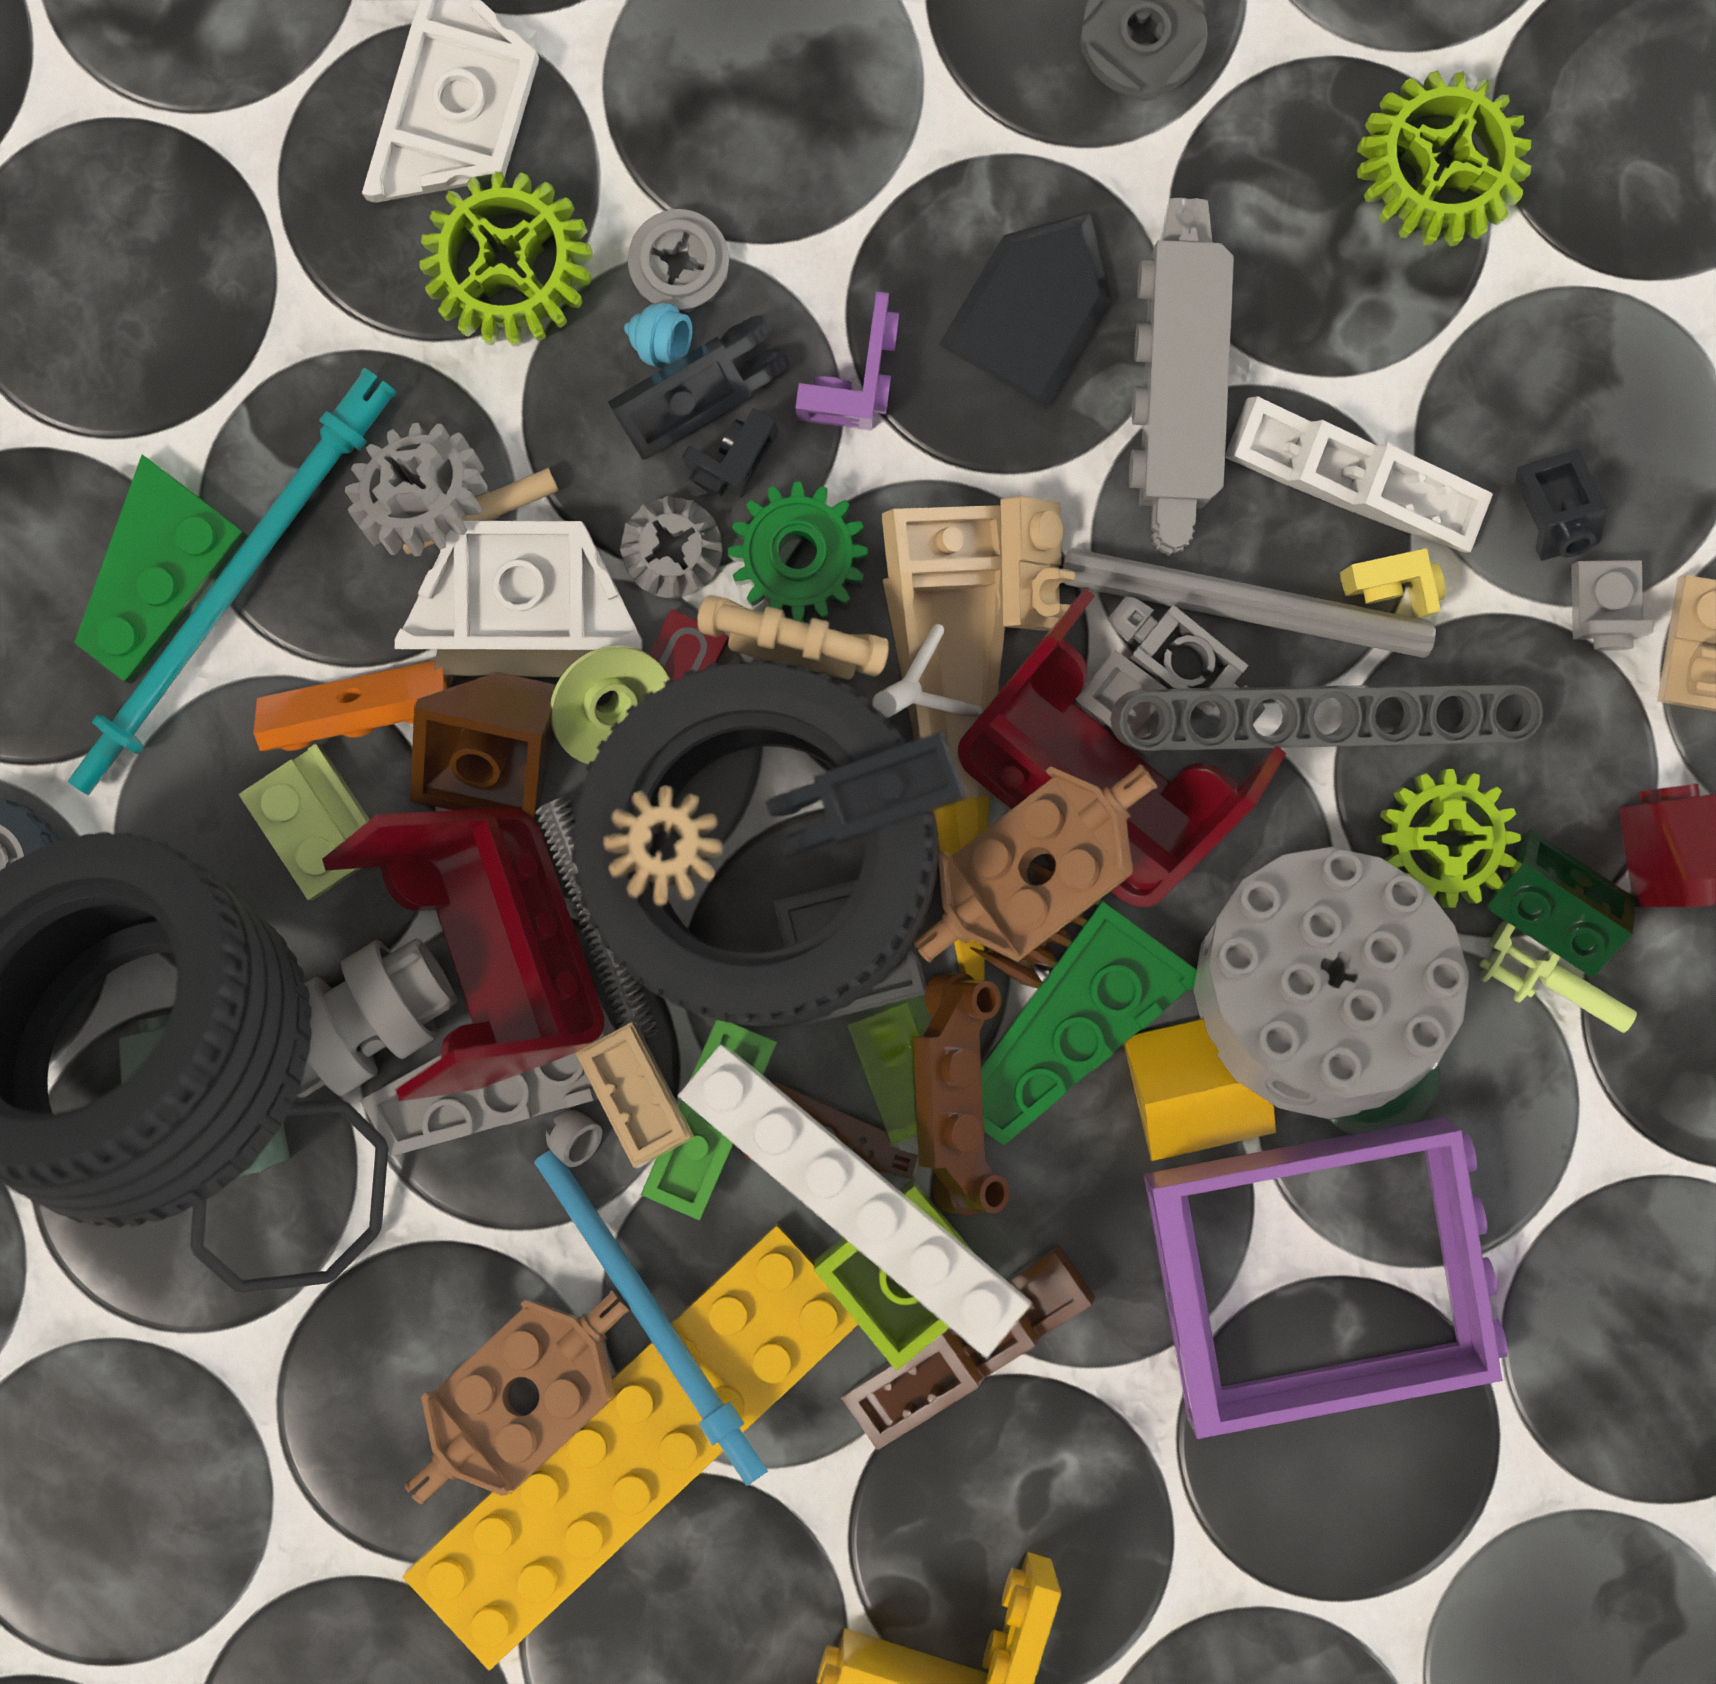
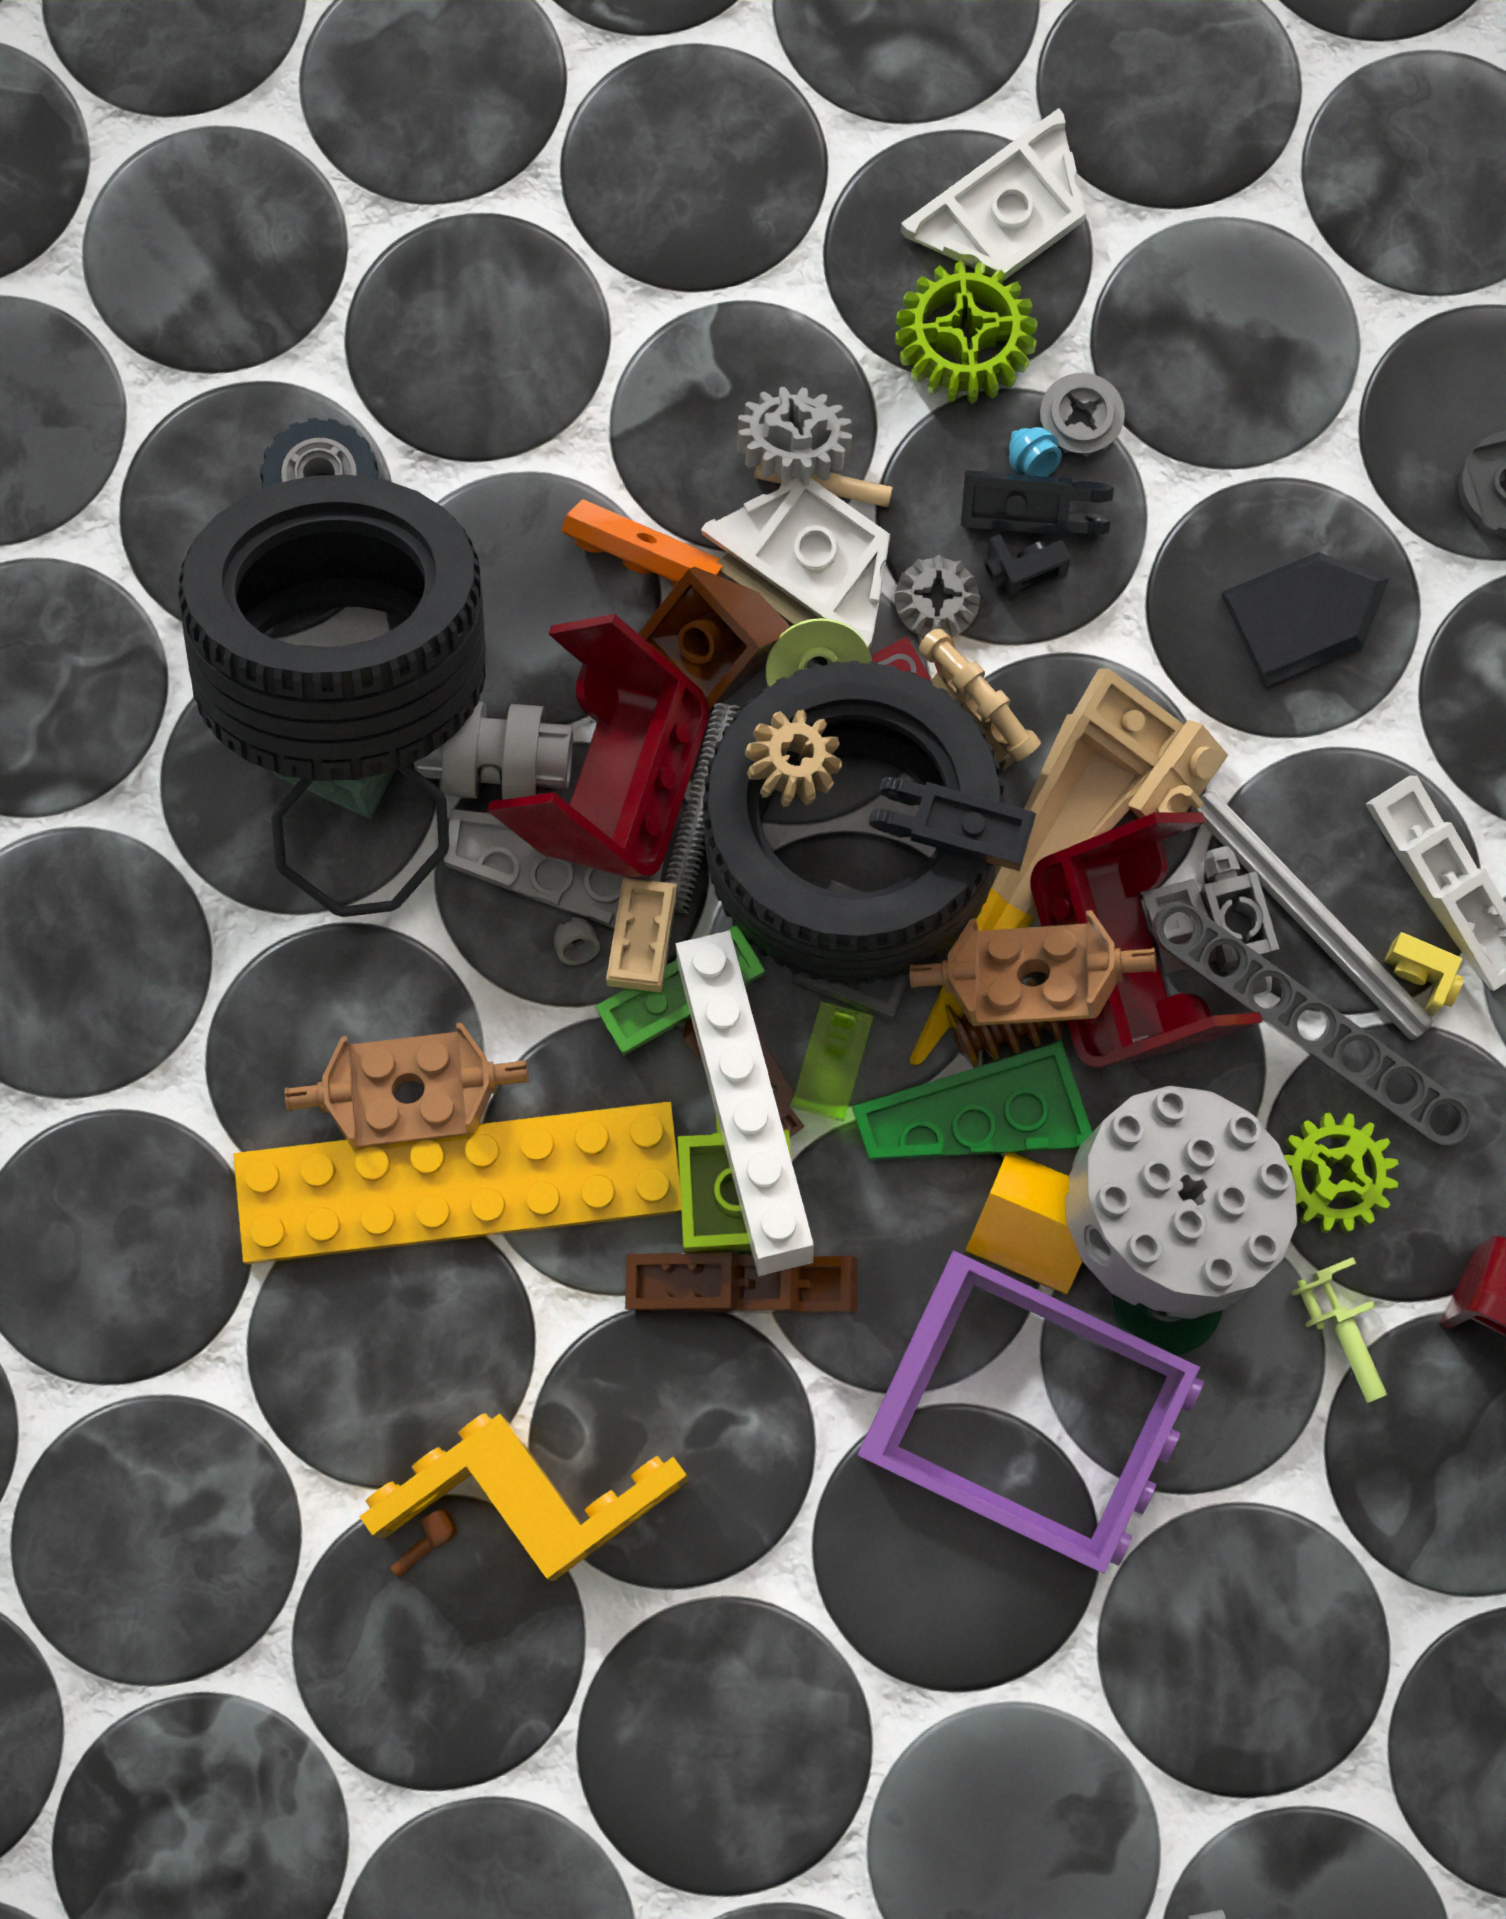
camera: 40 degrees right, 10 degrees down
teal bar [68,368,397,795] -> none
green wing [74,454,247,684] -> none
yellowish green plate [238,743,370,900] -> none
dark azure bar [534,1150,768,1486] -> none
green gear [728,482,868,622] -> none
medium lavender bracket [795,291,900,430] -> none
white plant [873,624,982,718] -> none
reddish brown plate [913,972,1009,1216] -> none
light grey hinge [1129,198,1234,557] -> none
dark green bracket [1488,829,1637,976] -> none

